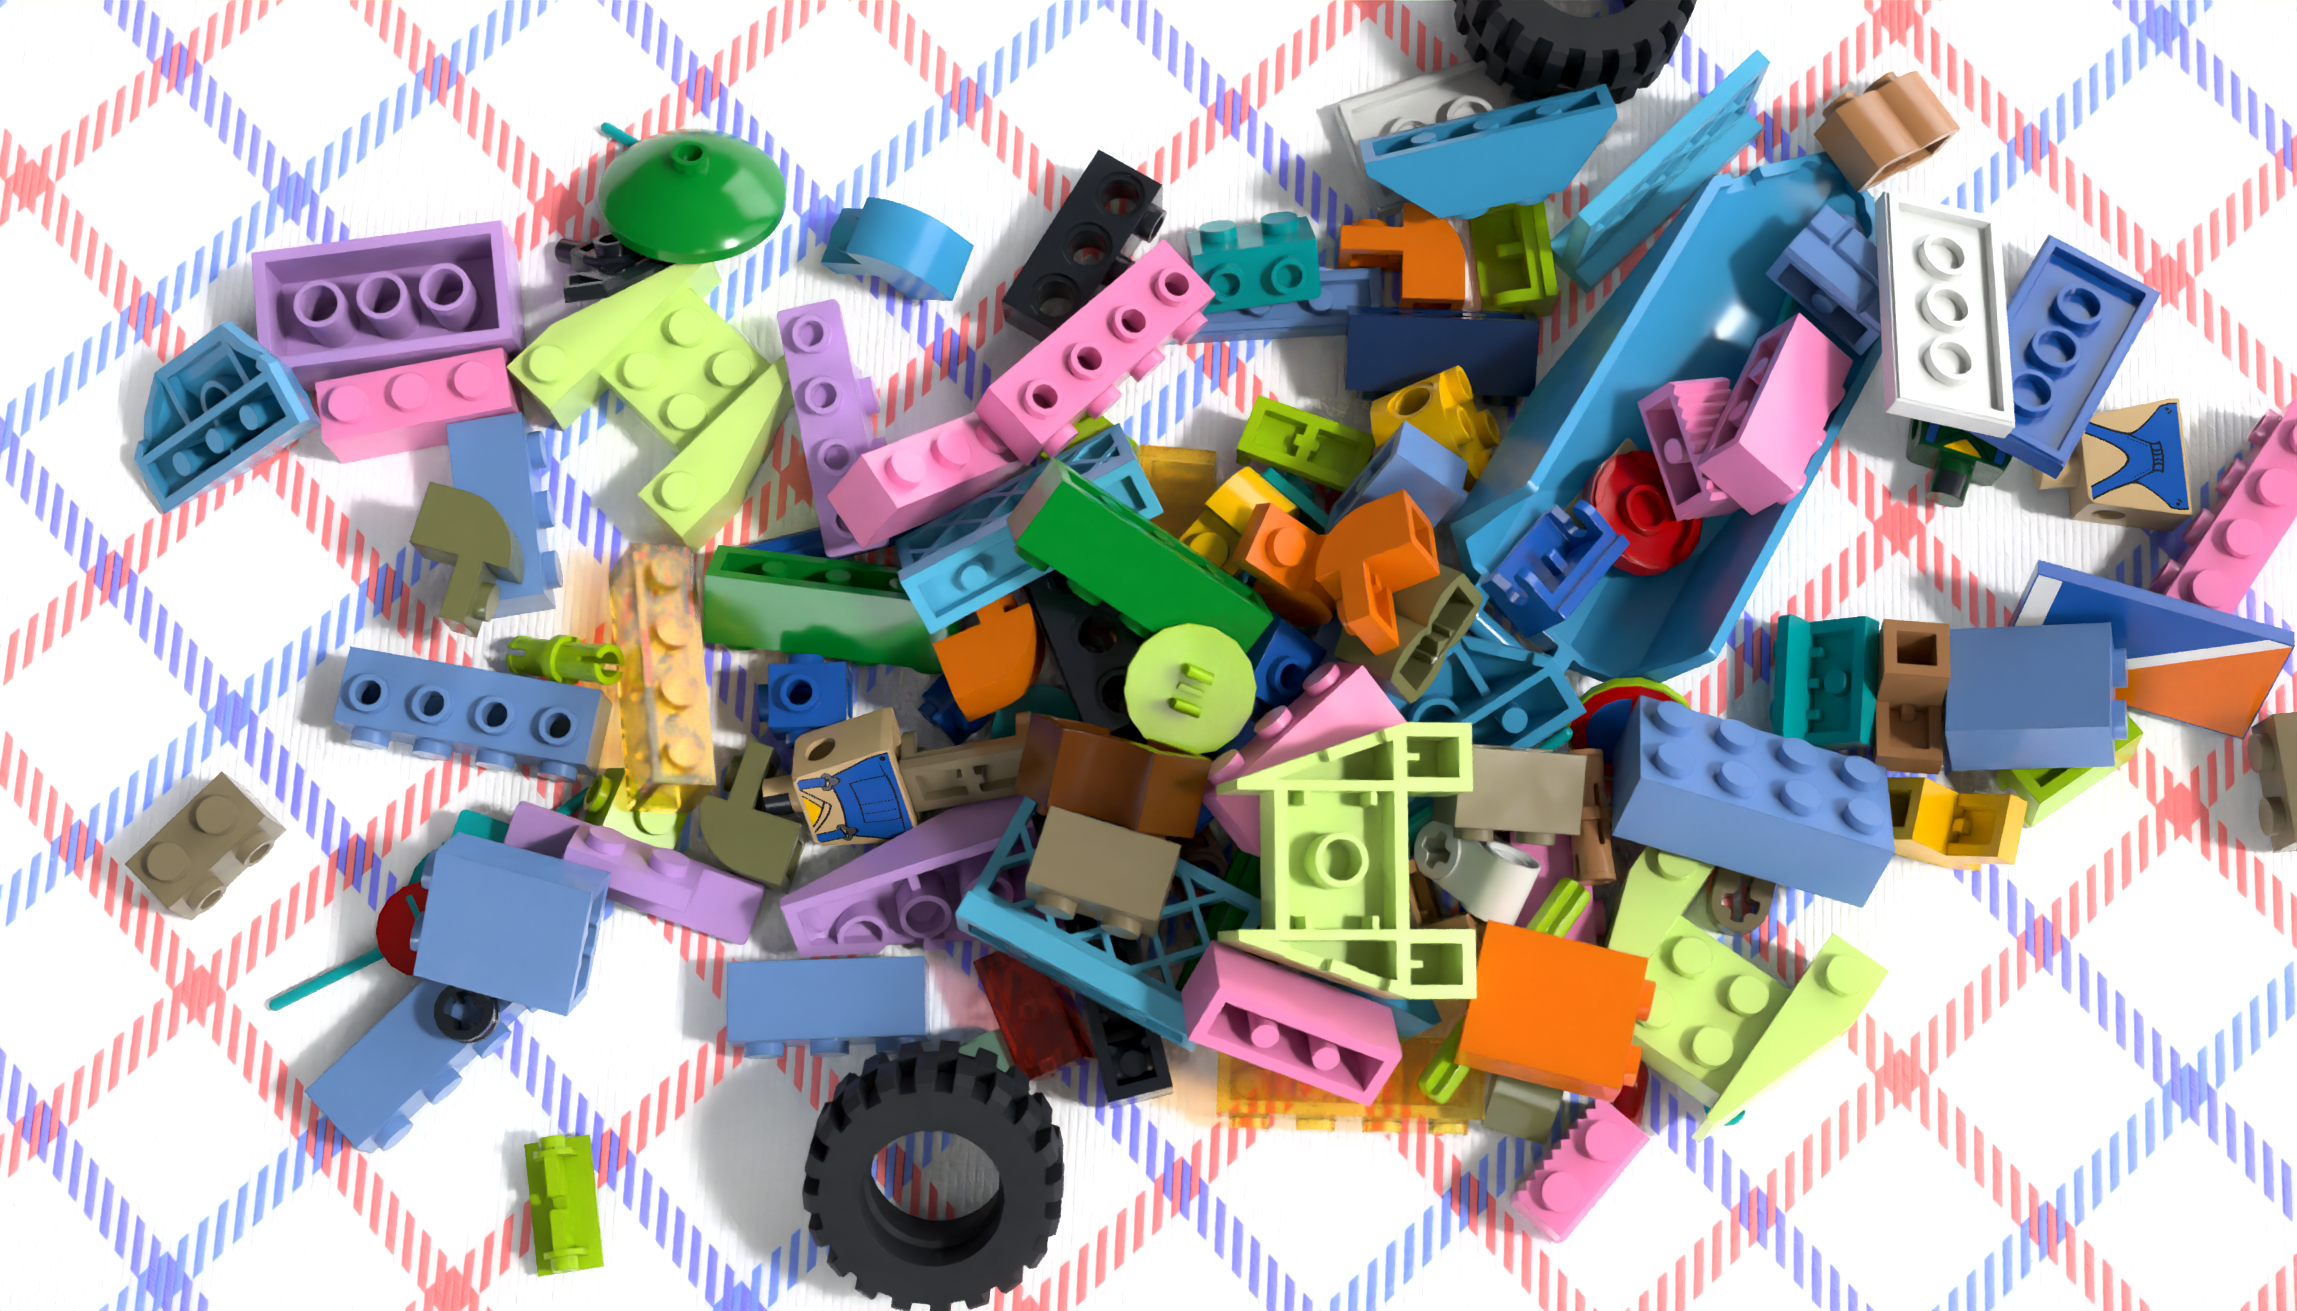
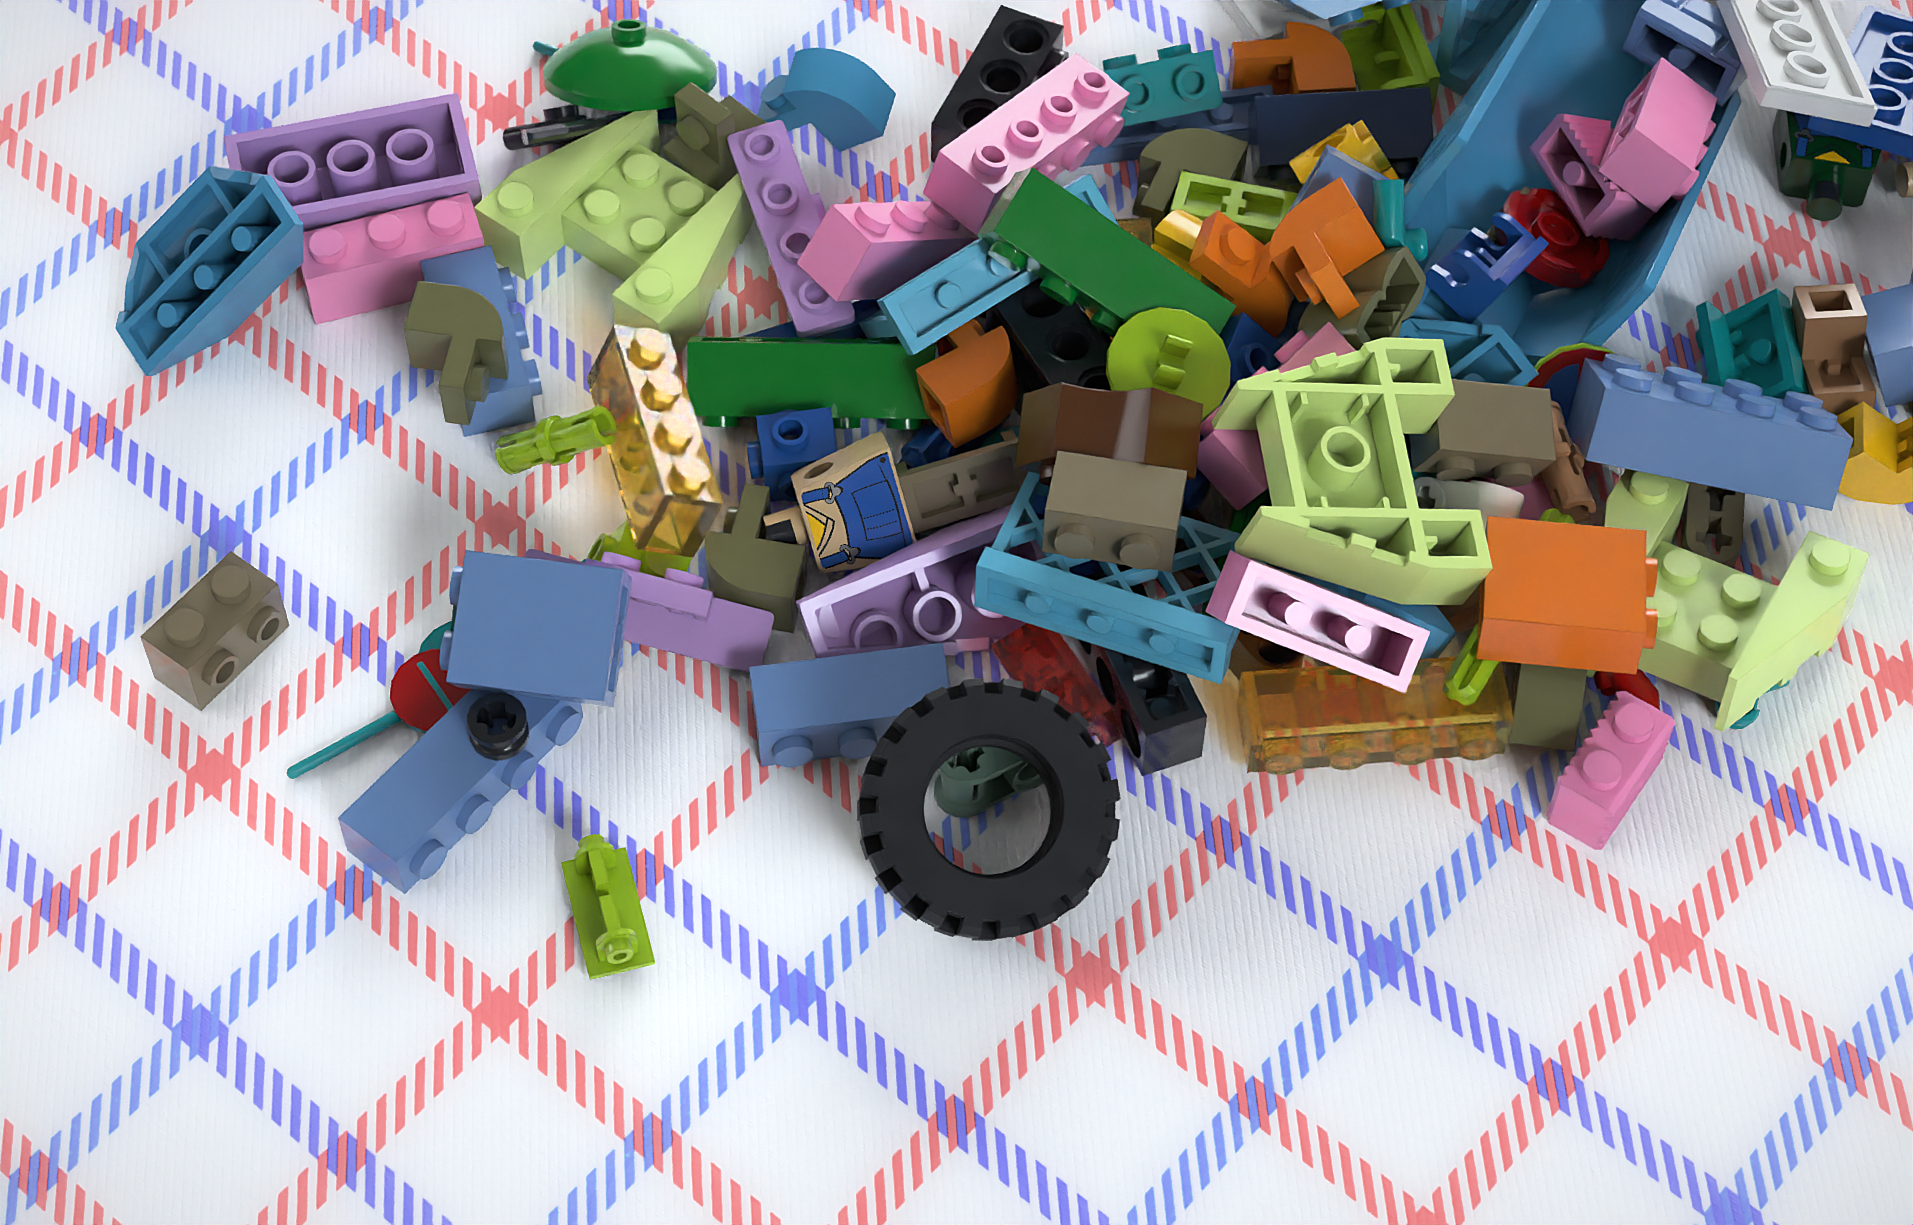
camera: 10 degrees left, 20 degrees down
medium blue brick [332,646,613,783] -> none
none -> olive brick [662,82,767,191]
none -> olive brick [1132,128,1249,247]
none -> teal arm [1373,179,1428,261]

